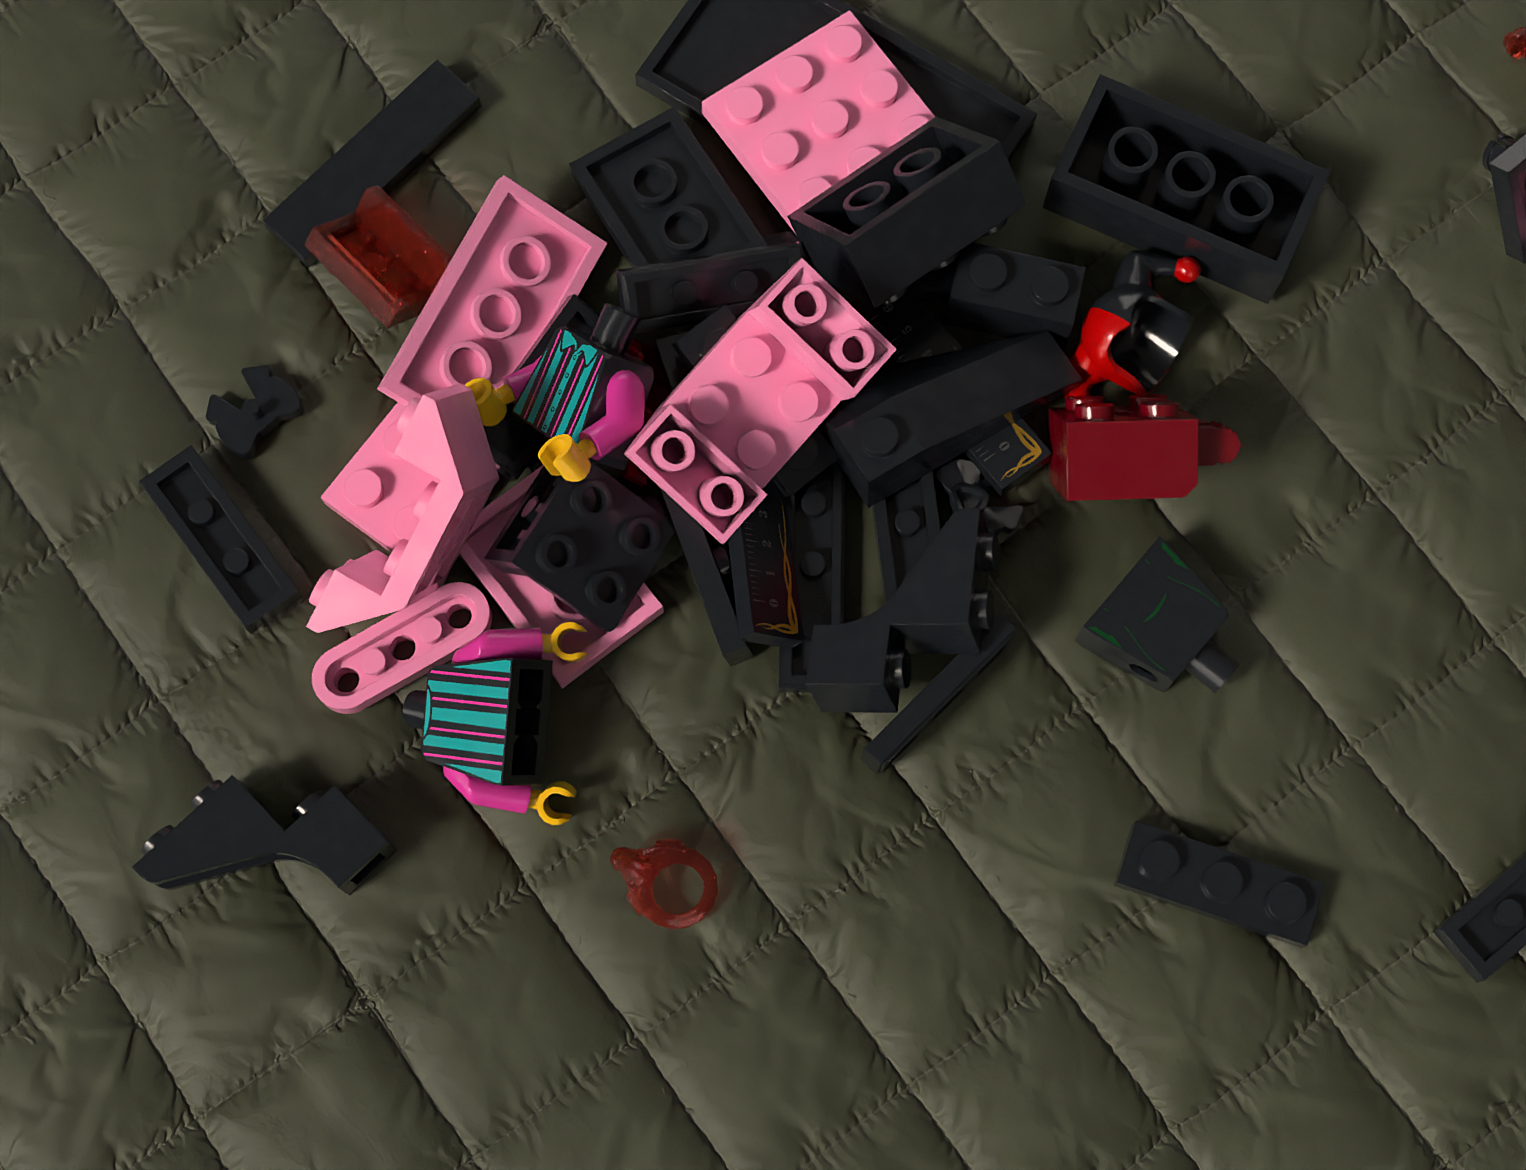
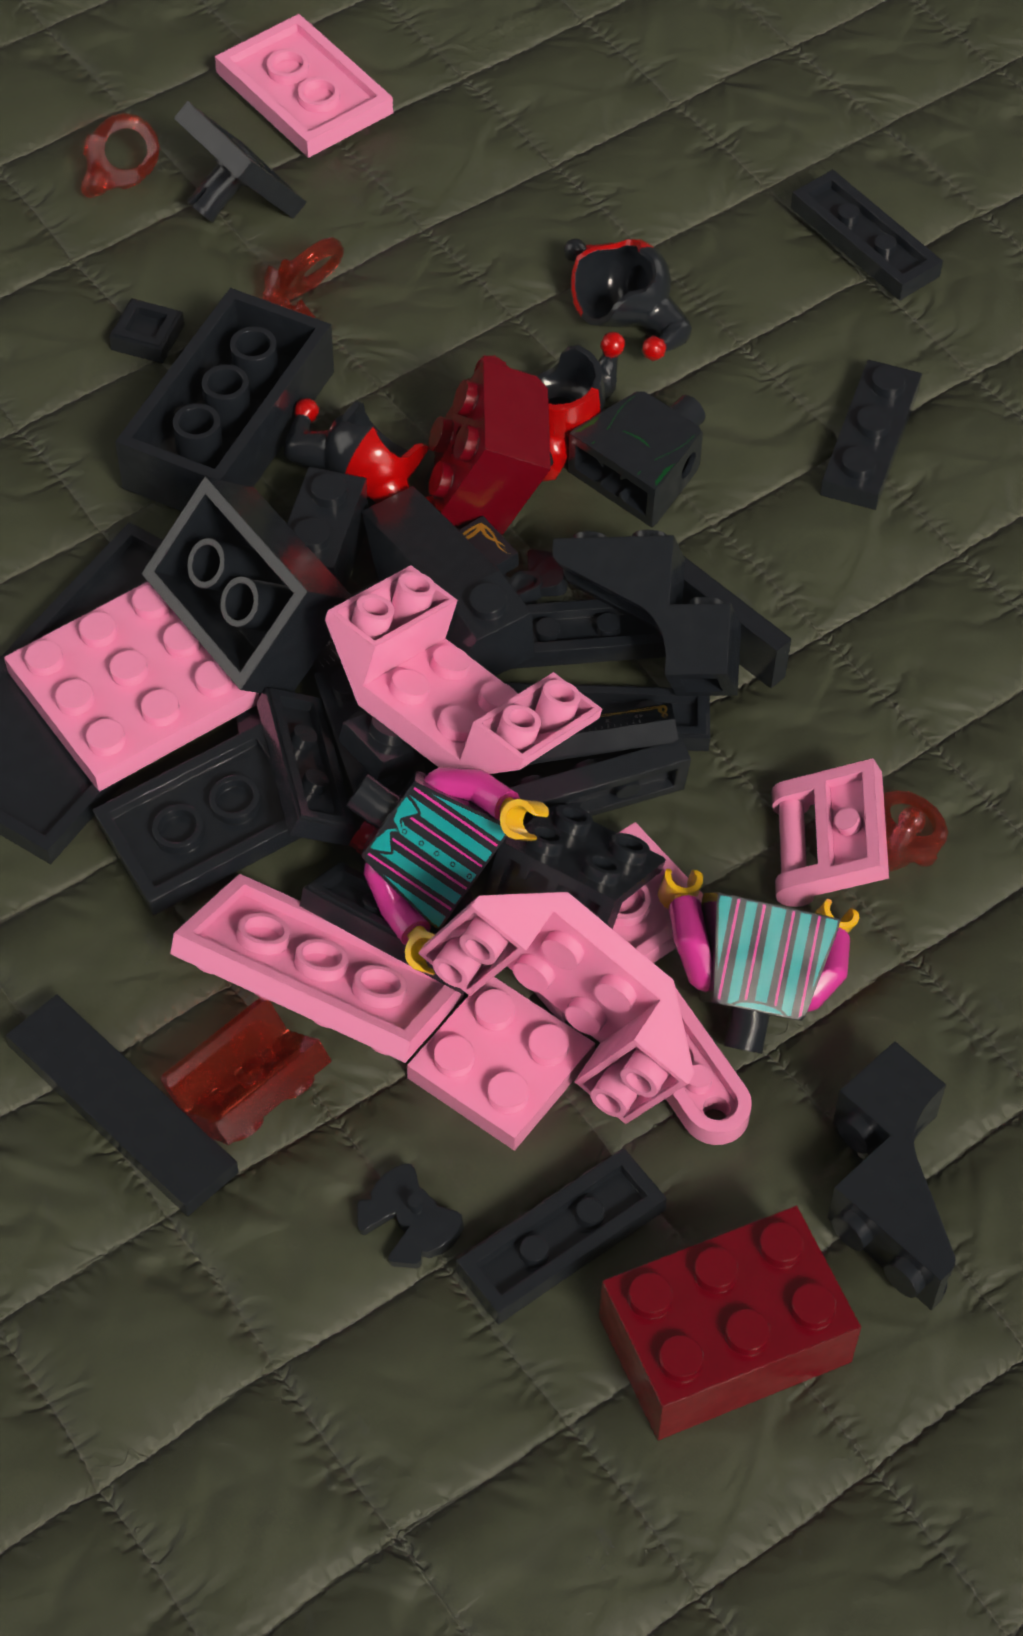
camera: 90 degrees left, 20 degrees down
none -> black tile [109,298,184,364]
none -> clear red piece [262,237,344,318]
none -> piece [537,332,625,482]
none -> black piece [564,238,692,361]
none -> dark red brick [599,1205,862,1440]
none -> bright pink plate [771,758,889,907]

